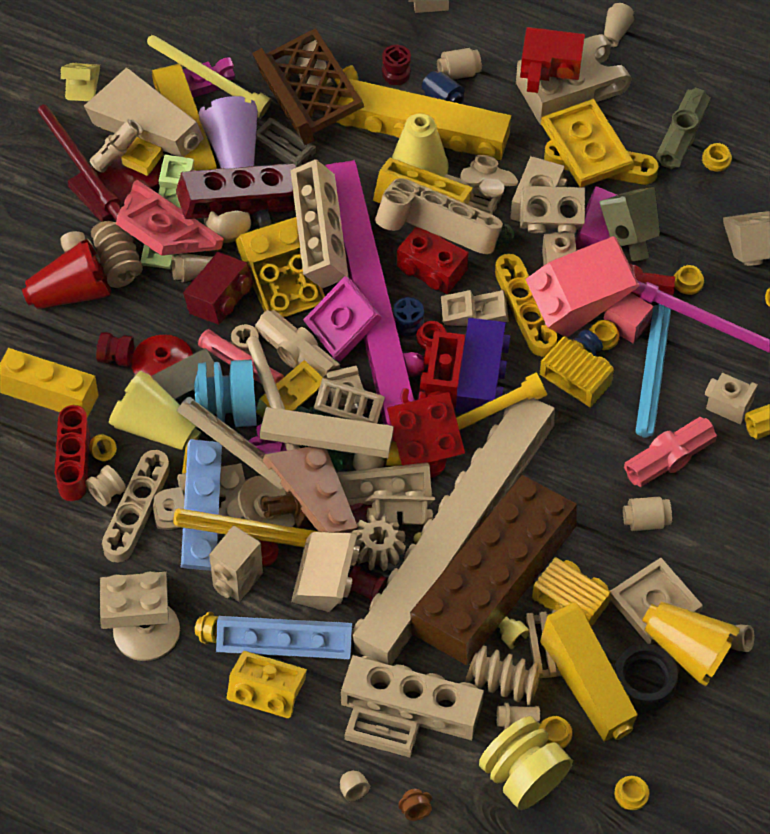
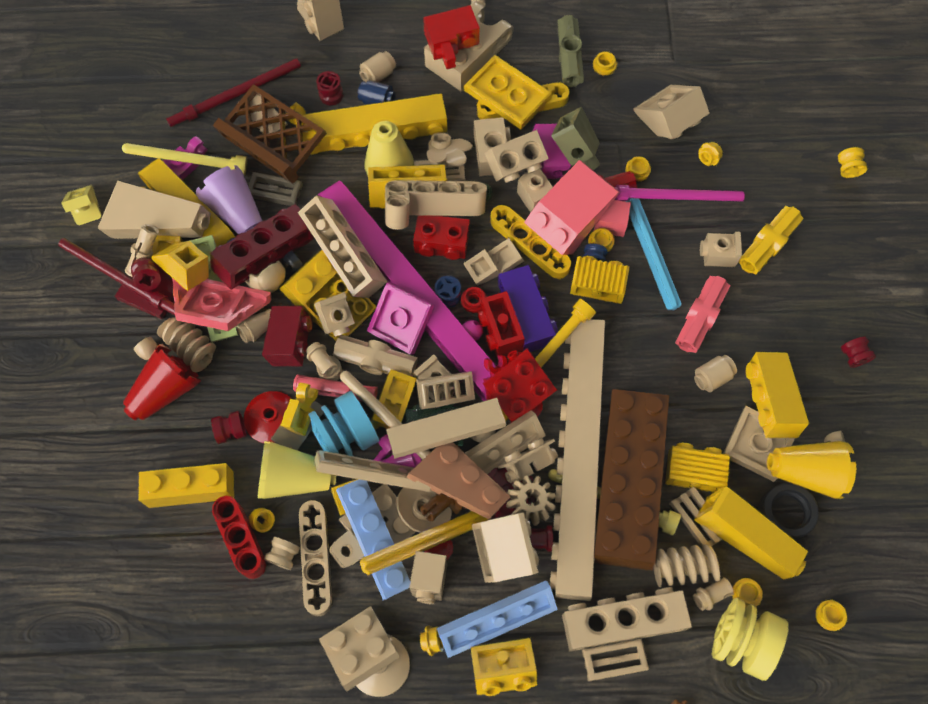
camera: 25 degrees left, 10 degrees up
none -> dark red wheel [131,257,161,291]
none -> yellow slope [152,241,209,291]
none -> dark red bar [166,58,301,128]
none -> yellow plate [281,382,318,436]
none -> tan pin [306,342,338,378]
none -> tan brick [314,292,355,336]
none -> yellow brick [746,352,809,438]

